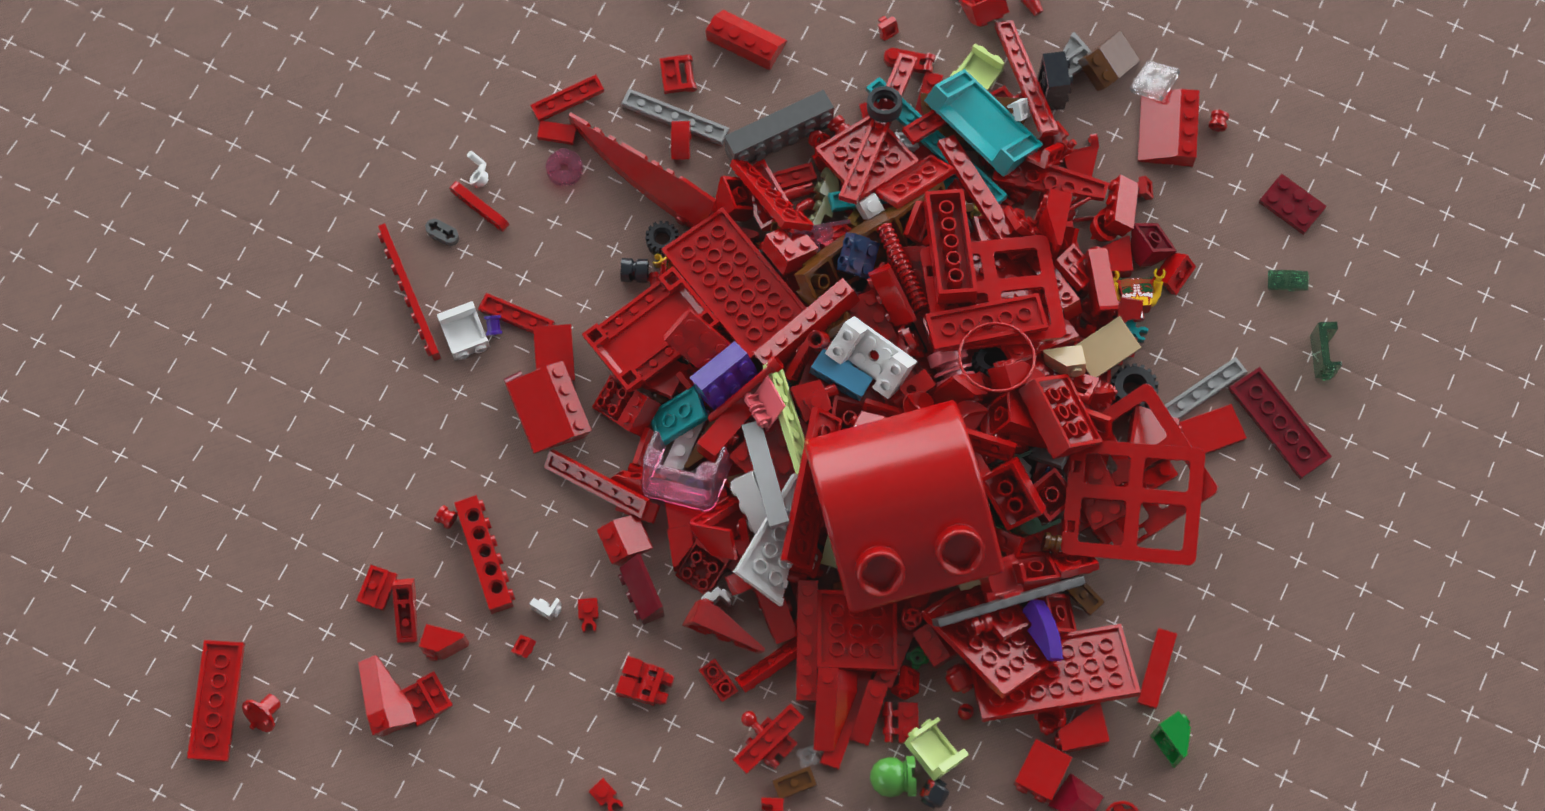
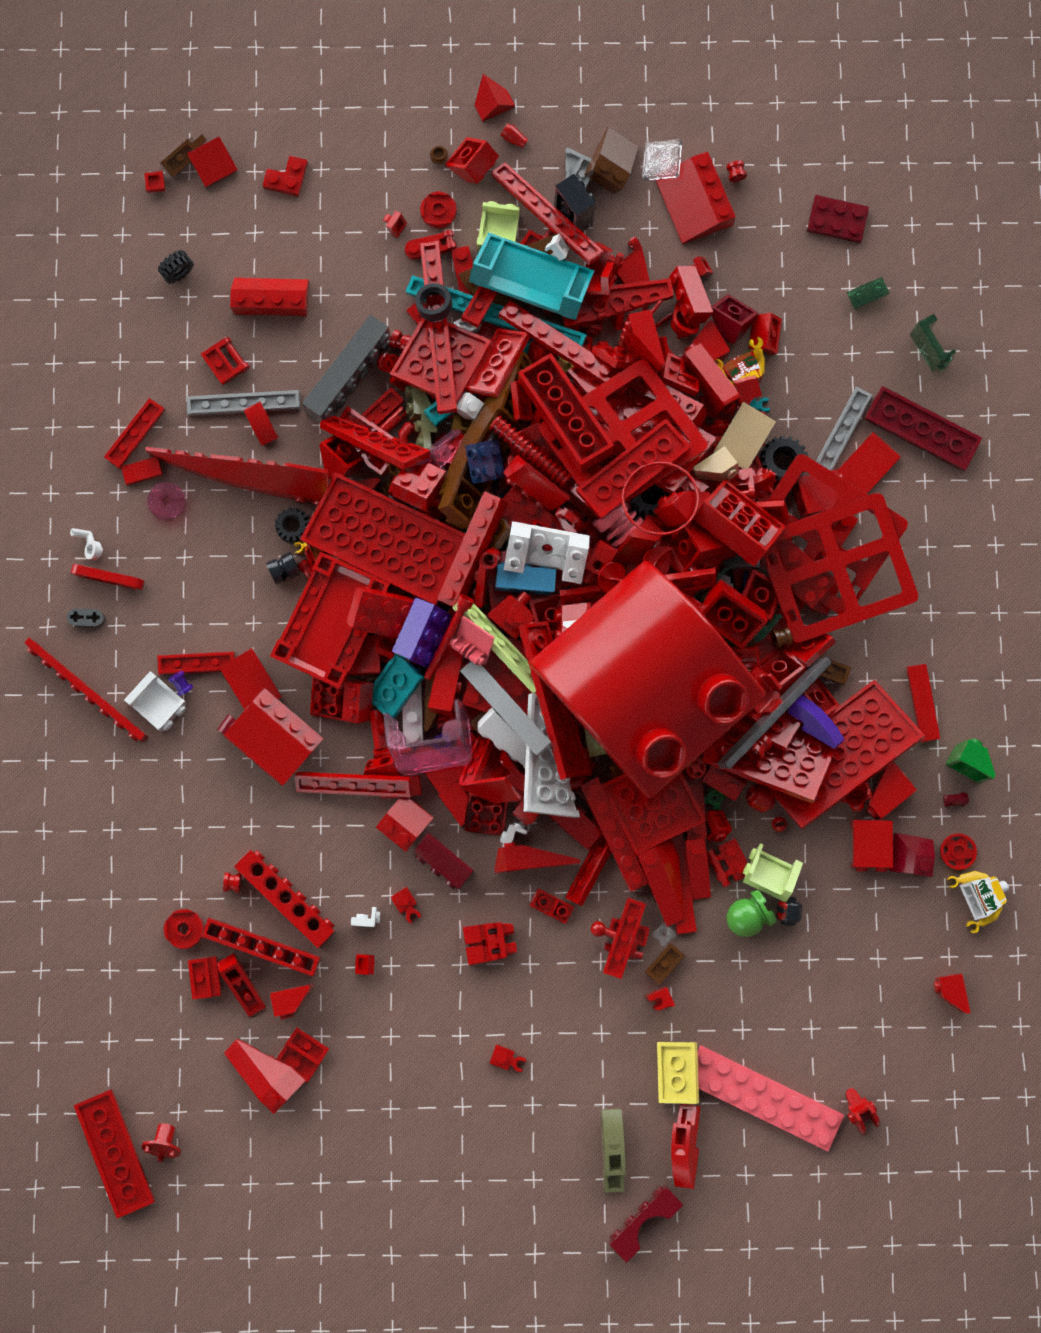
camera: 30 degrees left, 10 degrees up
none -> red plate [164,909,204,949]
none -> red brick [201,918,322,976]
none -> red tile [420,191,457,229]
none -> dark red pin [943,791,969,807]

